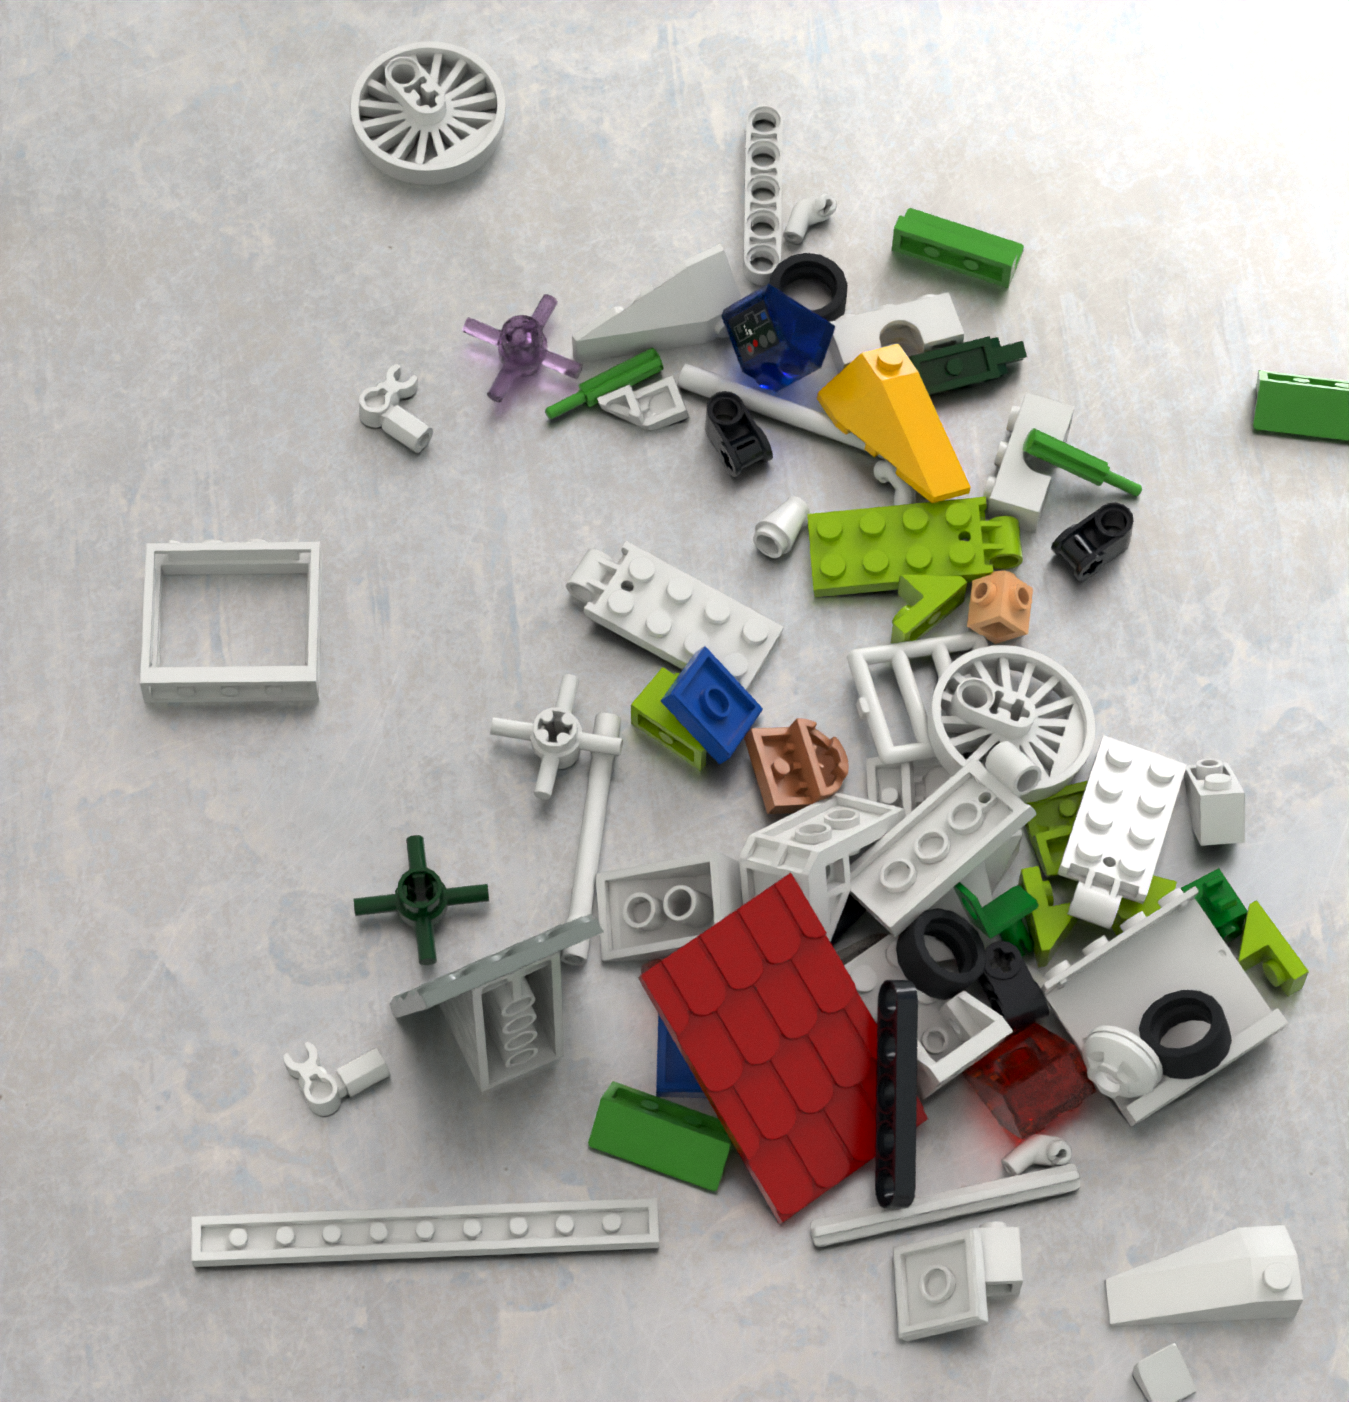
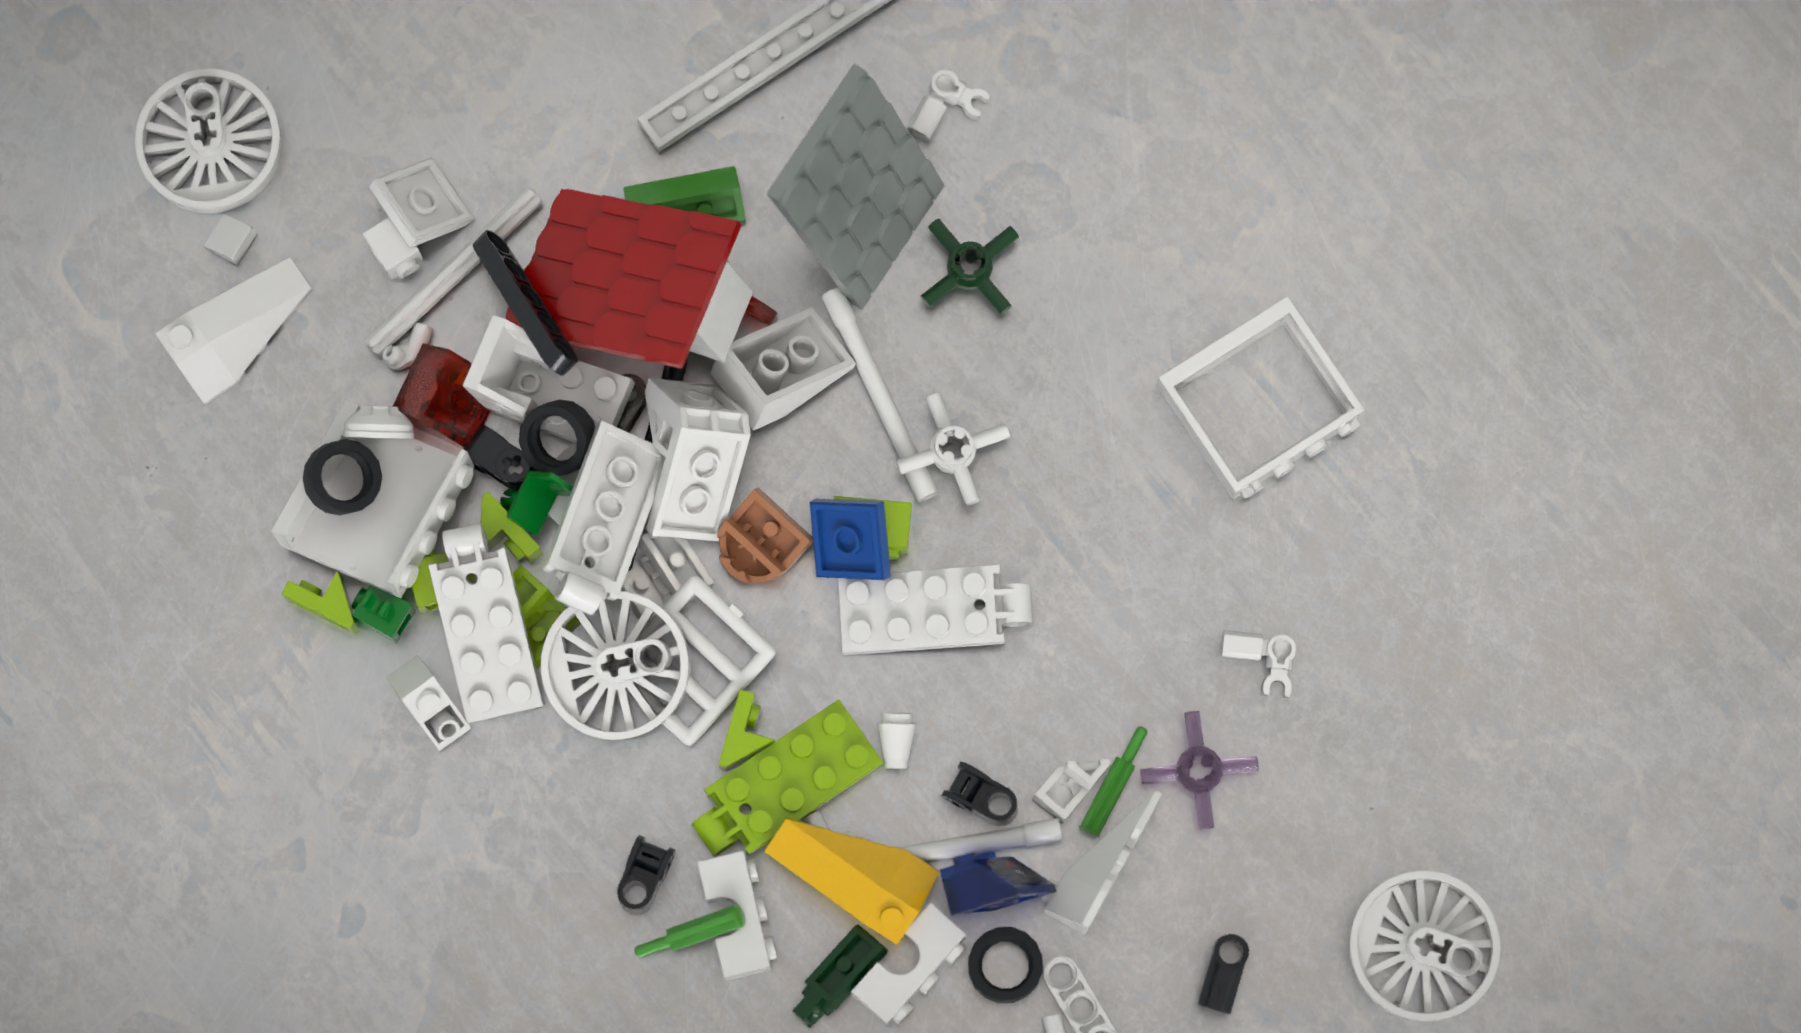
camera: 150 degrees right, 15 degrees up
light nougat brick [967,570,1033,644] -> none
none -> black piece [1197,934,1249,1014]

